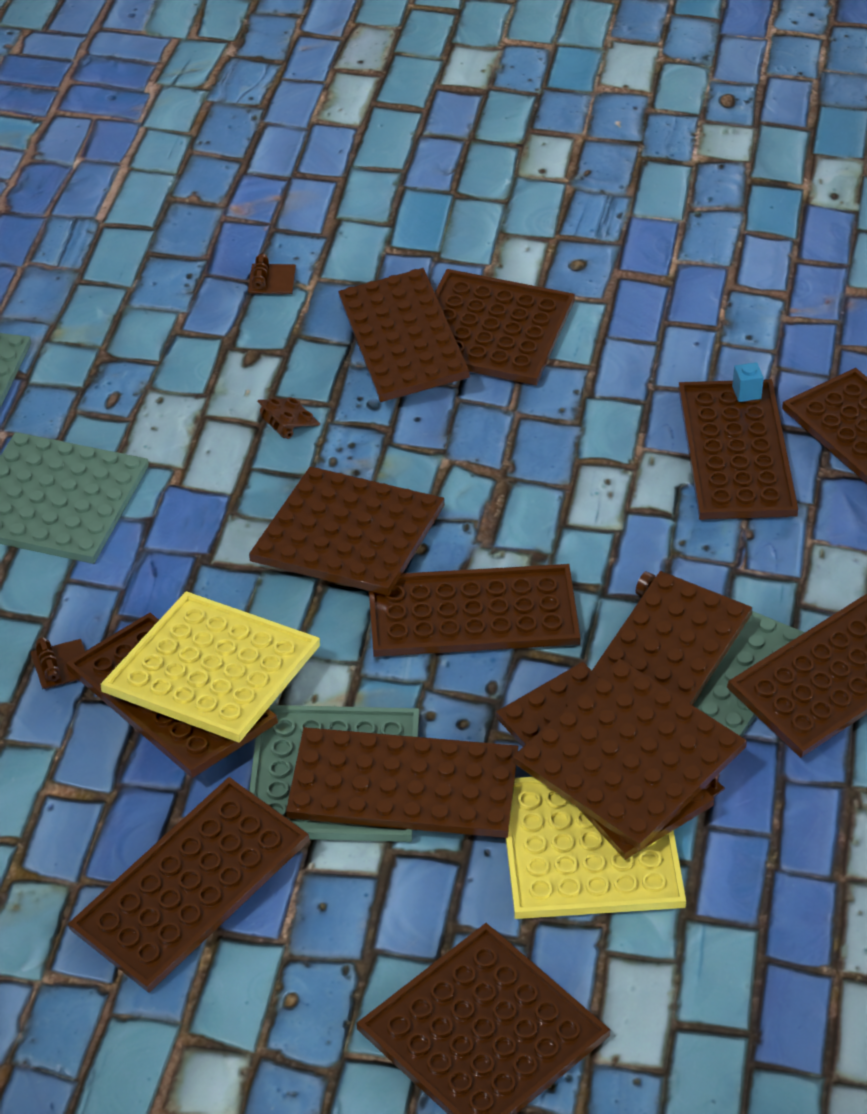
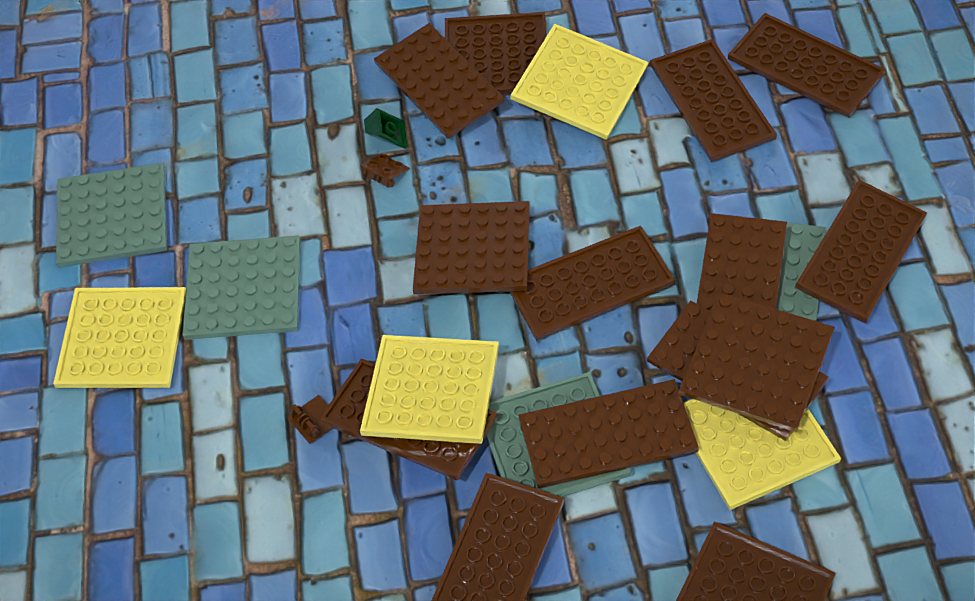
camera: 15 degrees left, 10 degrees up
reddish brown hinge [248,253,296,295] -> none
reddish brown tile [635,571,655,597] -> none
dark azure brick [732,362,764,402] -> none
none -> dark green slope [364,108,408,149]
none -> light yellow plate [510,24,649,140]

